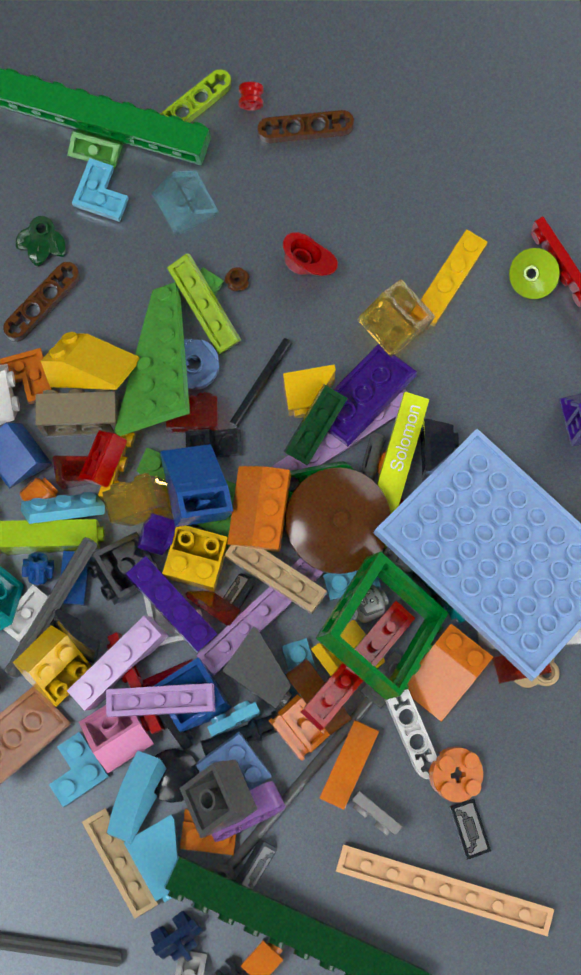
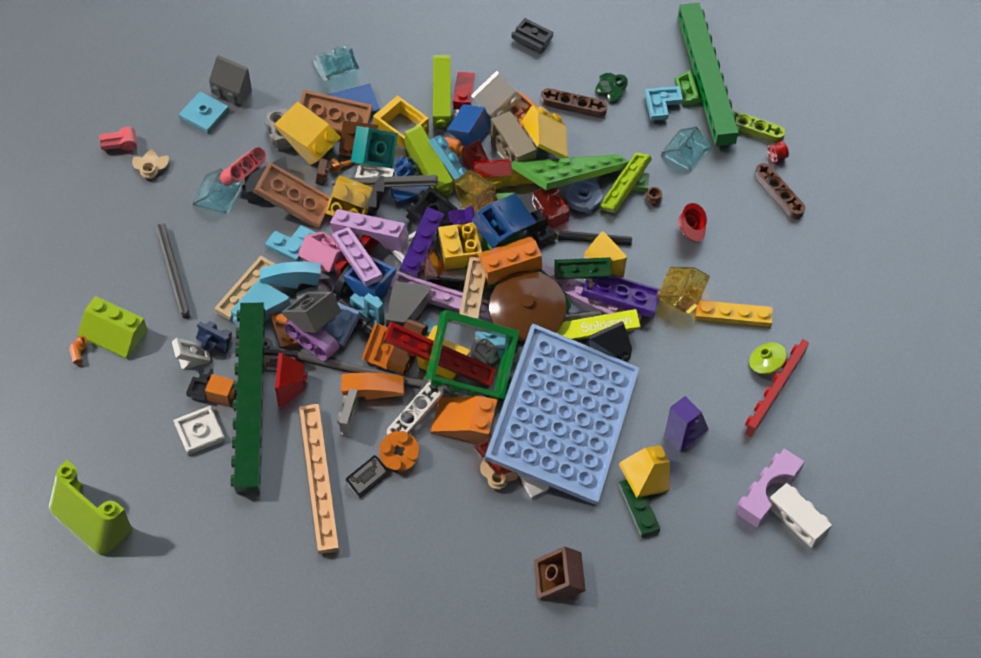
camera: 60 degrees right, 20 degrees down
none -> red slope [275,353,308,407]

